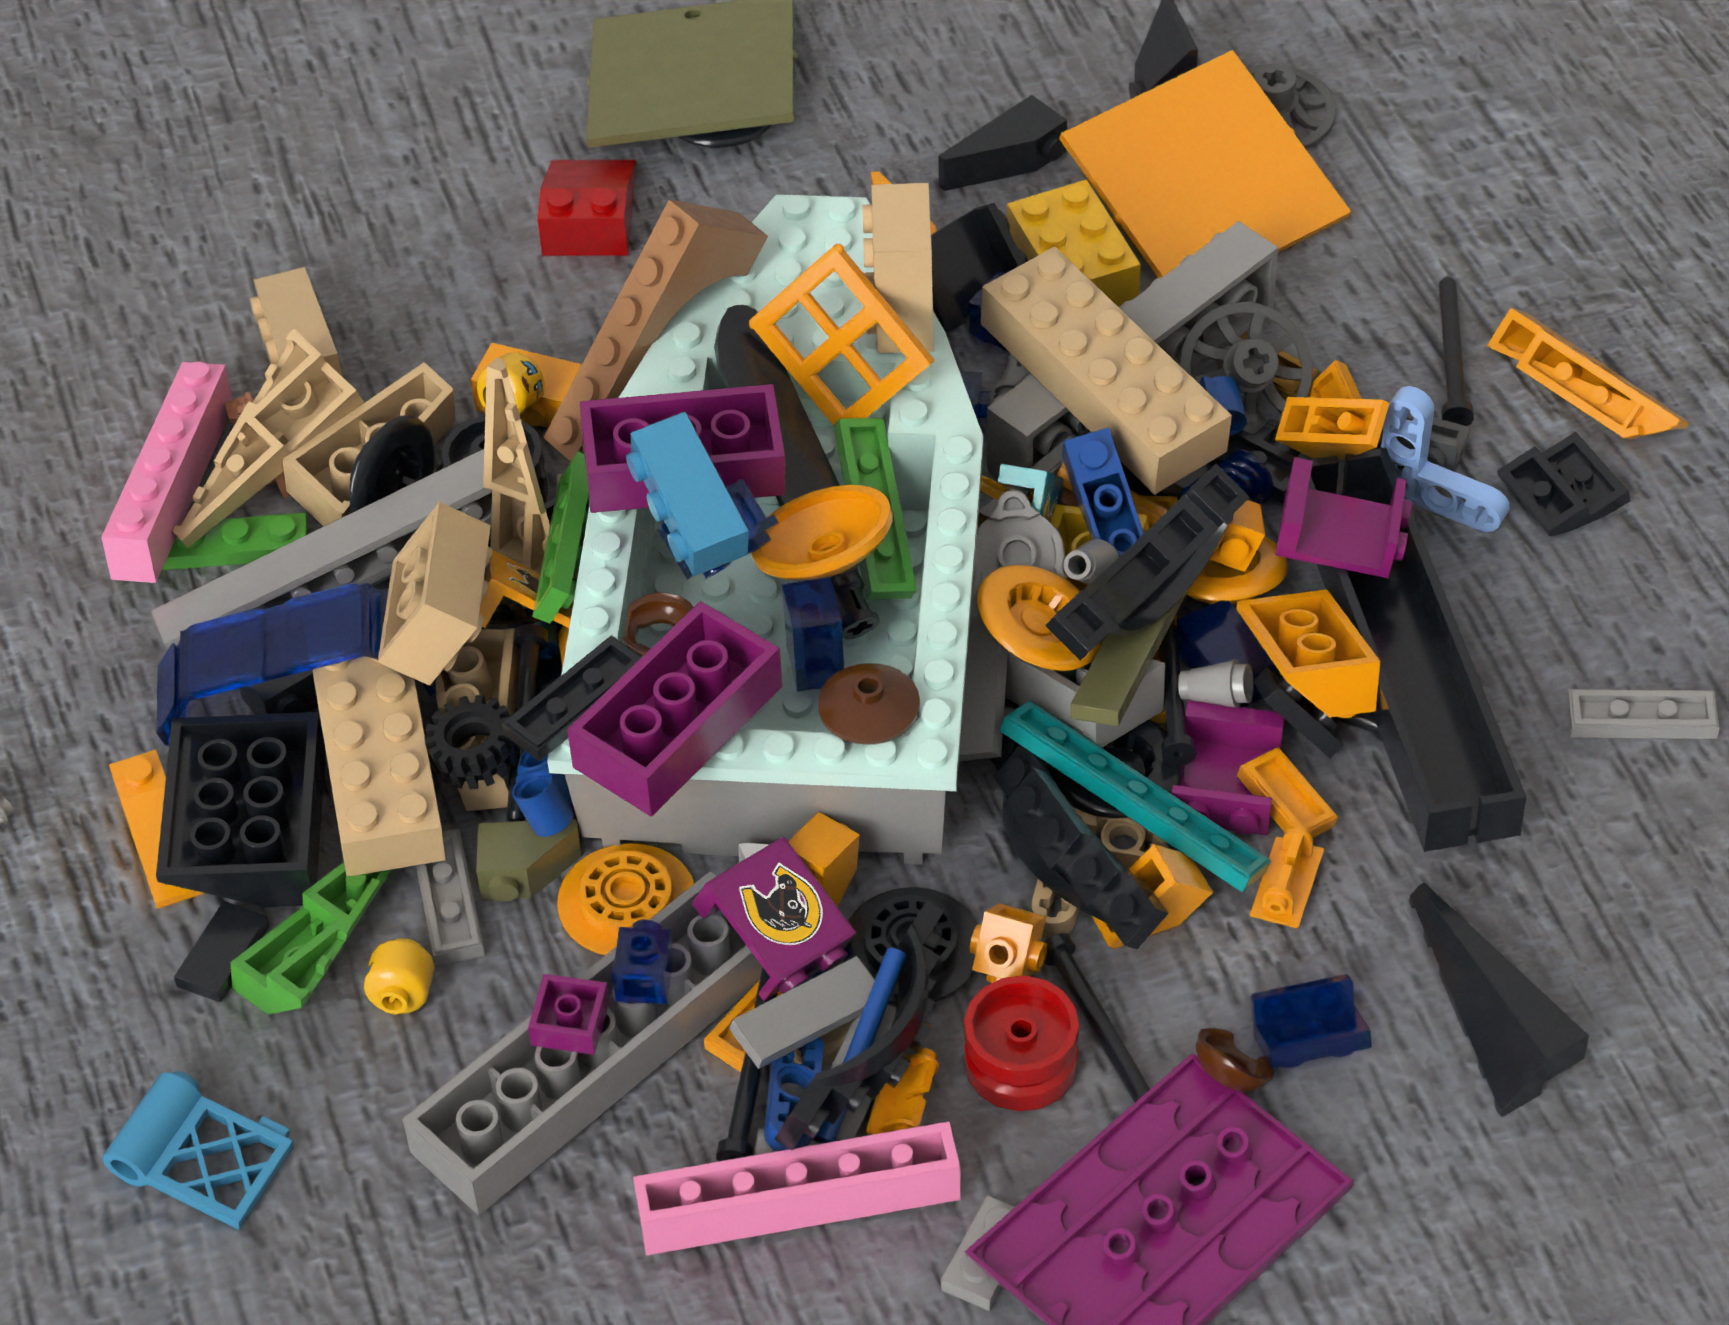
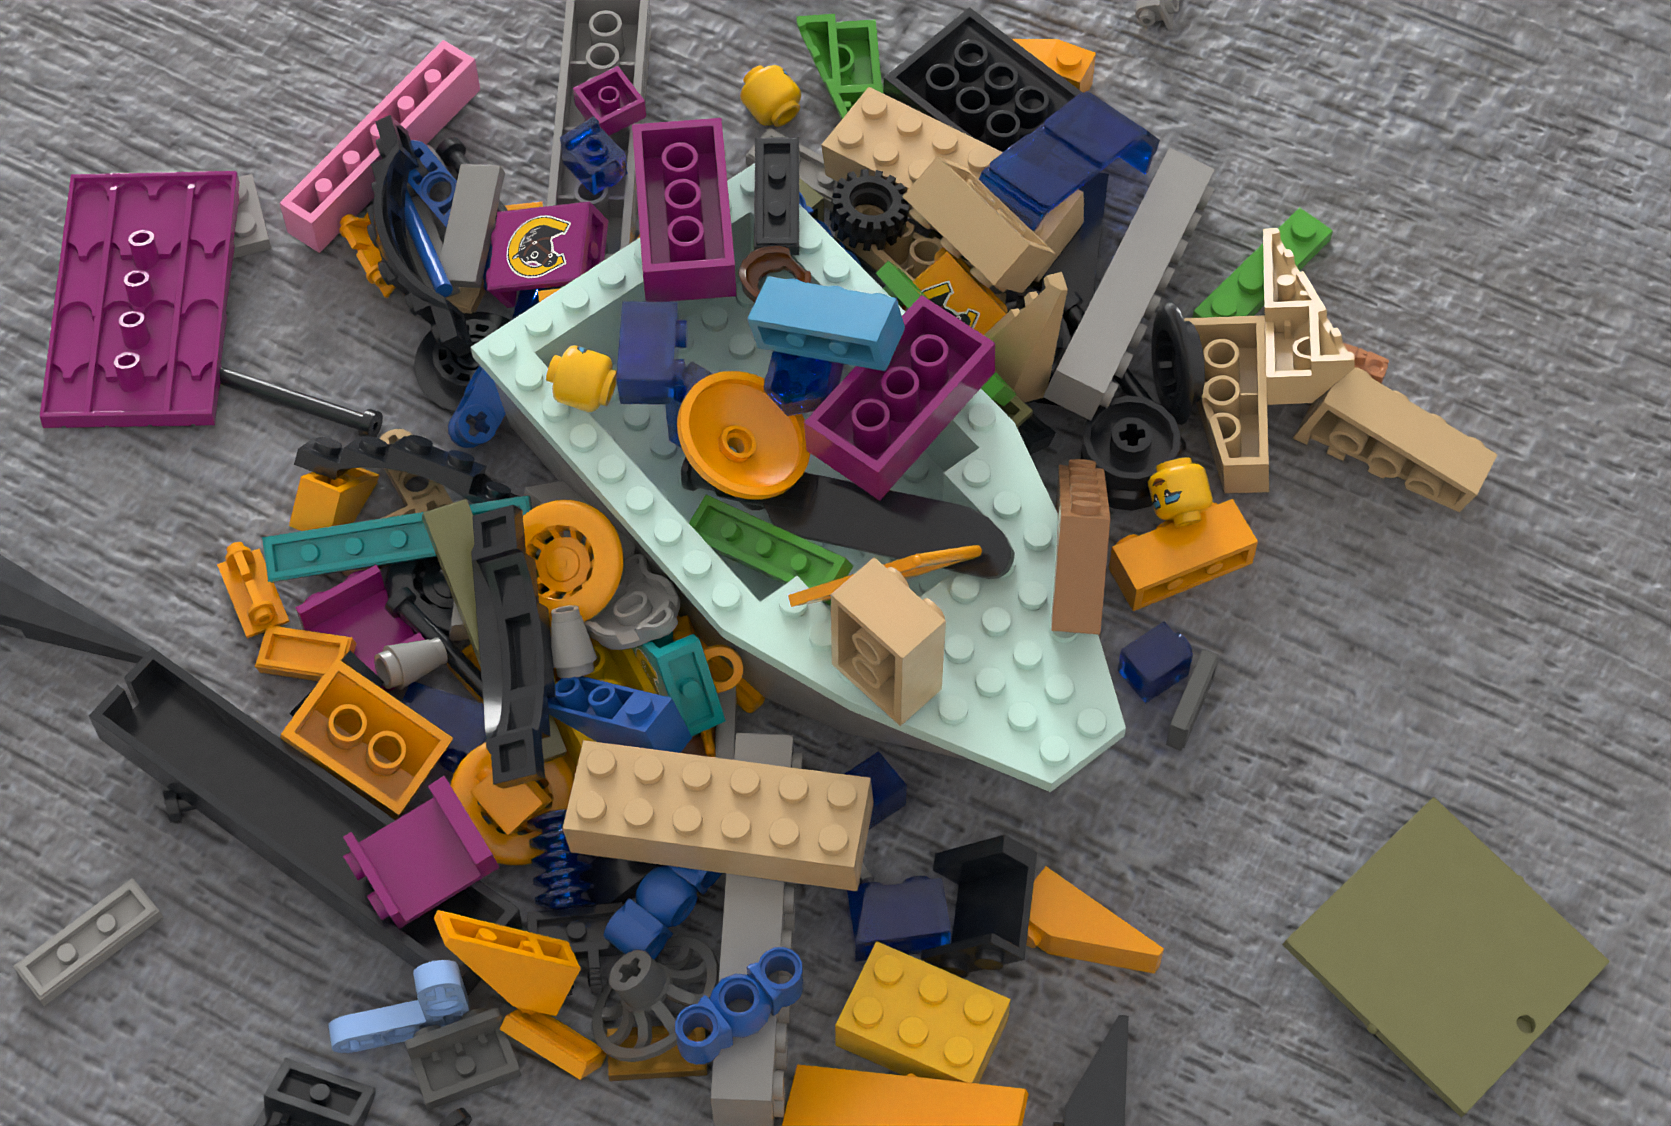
camera: 135 degrees right, 10 degrees up
bright pink brick [101,362,232,583] -> none
black tile [174,900,270,1003] -> none
red slope [537,160,636,256] -> none
reddish brown dish [818,663,920,745] -> none
red wheel [964,975,1079,1111] -> none
light orange brick [969,903,1047,983] -> none
reddish brown piece [1196,1028,1275,1092] -> none
clear blue bracket [1251,974,1372,1068] -> none
none -> blue piece [448,366,506,449]
none -> yellow head [546,345,619,412]
none -> clear blue brick [616,301,688,405]
none -> blue piece [675,947,803,1065]

